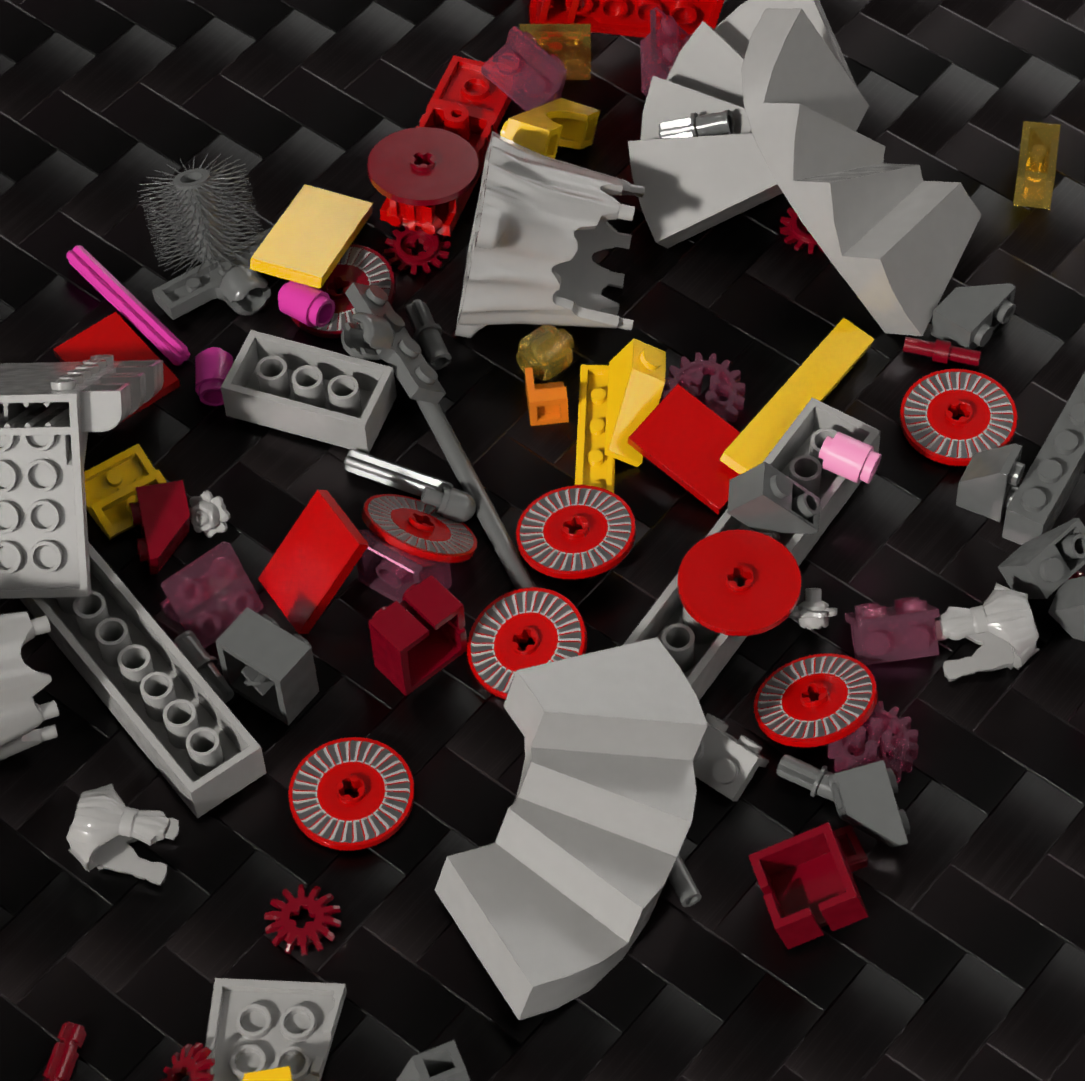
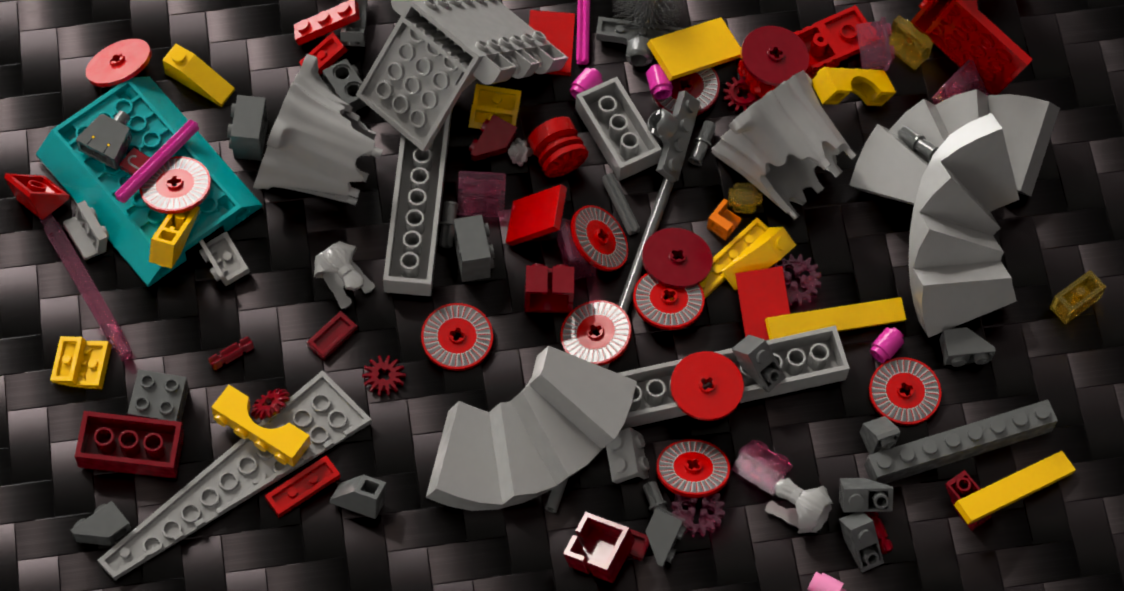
camera: 35 degrees right, 10 degrees up
dark grey cylinder [421,487,476,522] -> none
light grey plant [790,588,837,629] -> none
bright pink brick [818,432,882,484] -> none
dark red bar [903,337,982,366] -> none
none -> dark red tile [306,311,358,361]
none -> red wheel [528,116,589,177]
none -> dark red piece [642,228,713,289]
none -> dark pink brick [869,327,904,363]

